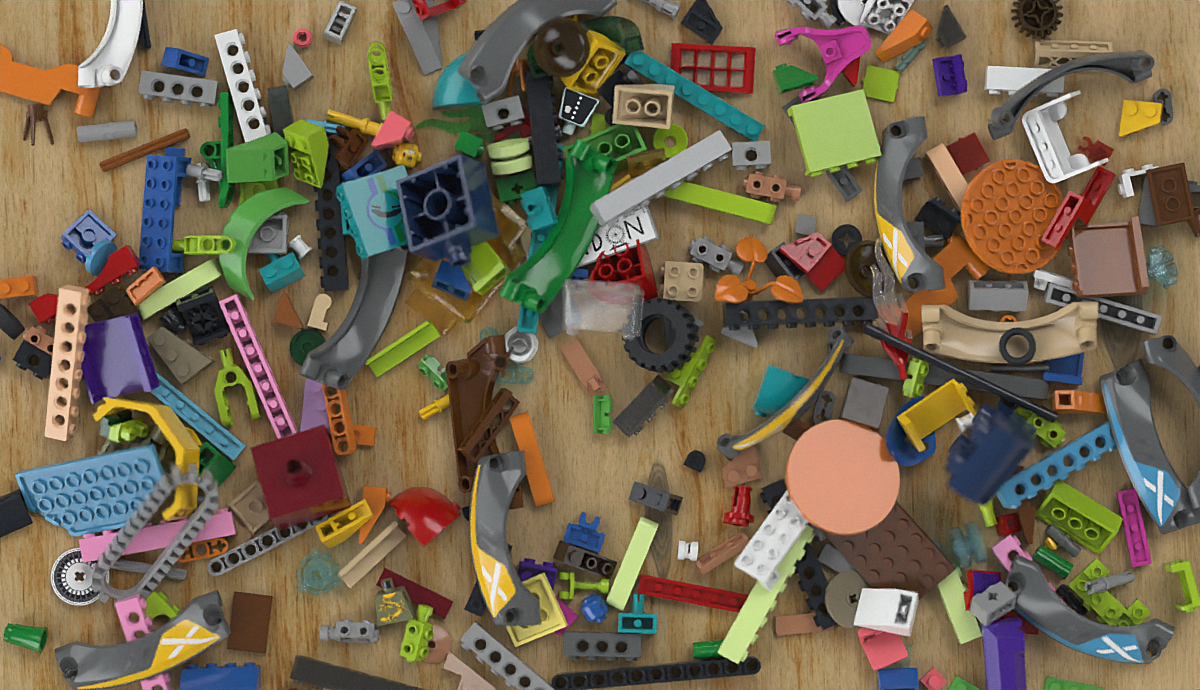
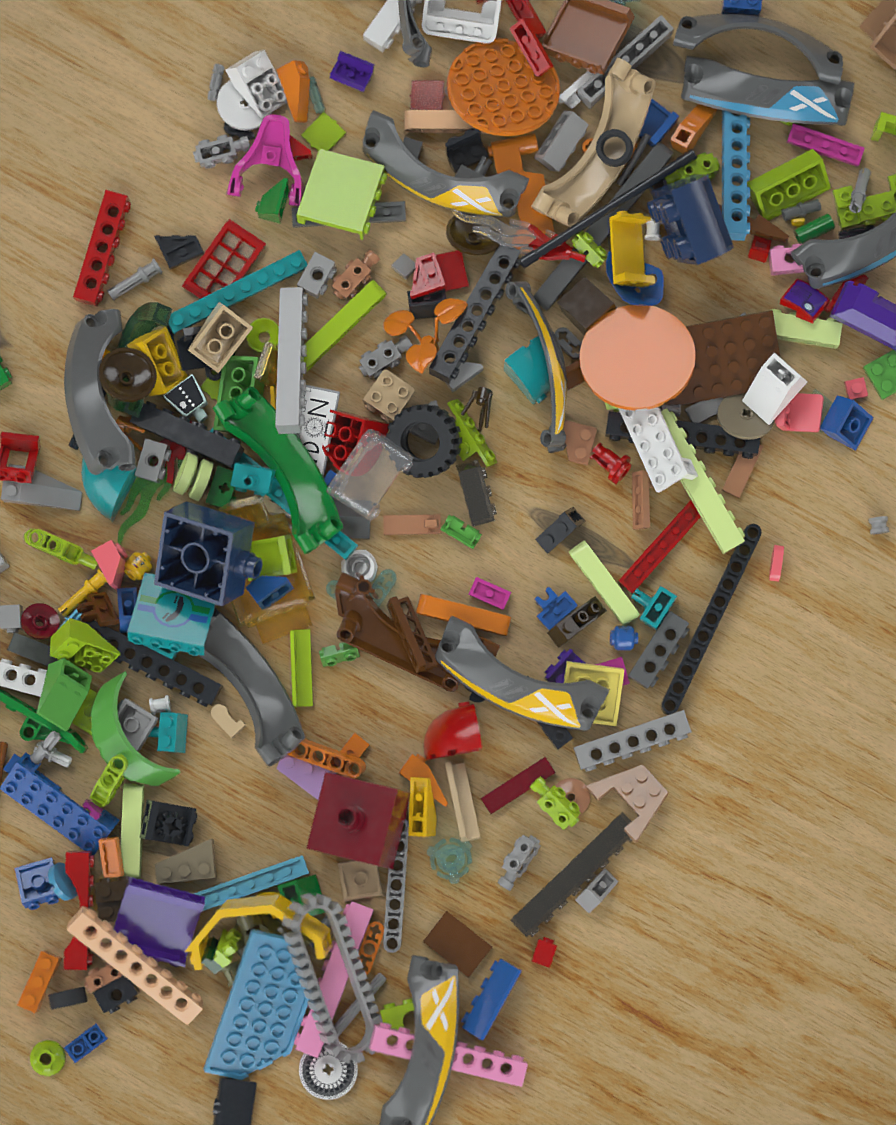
camera: 55 degrees left, 5 degrees down
black piece [159,306,187,334] -> none
lime piece [214,348,261,427] -> none
bright pink brick [219,294,299,439] -> none
dark orange slope [273,293,304,329] -> none
dark green tile [289,329,326,366] -> none
olive torso [375,578,416,626] -> none
yellow axle [419,394,450,420] -> none
green brick [454,130,486,160] -> none
lime bar [558,572,609,599] -> none
white wheel [678,540,698,561] -> none
black tile [683,450,706,473] -> none
green axle [693,639,724,659] -> none
black gear [831,224,862,255] -> none
clear smoke slope [935,5,967,51] -> none
clear light blue wheel [949,521,988,569] -> none
light grey brick [970,581,1016,626] -> none
neon yellow pin [979,499,998,527] -> none
none -> dark red dish [21,603,60,639]
none -> magenta tile [83,798,103,820]
none -> dark brown plant [461,387,493,432]
none -> dark pink plate [468,577,511,610]

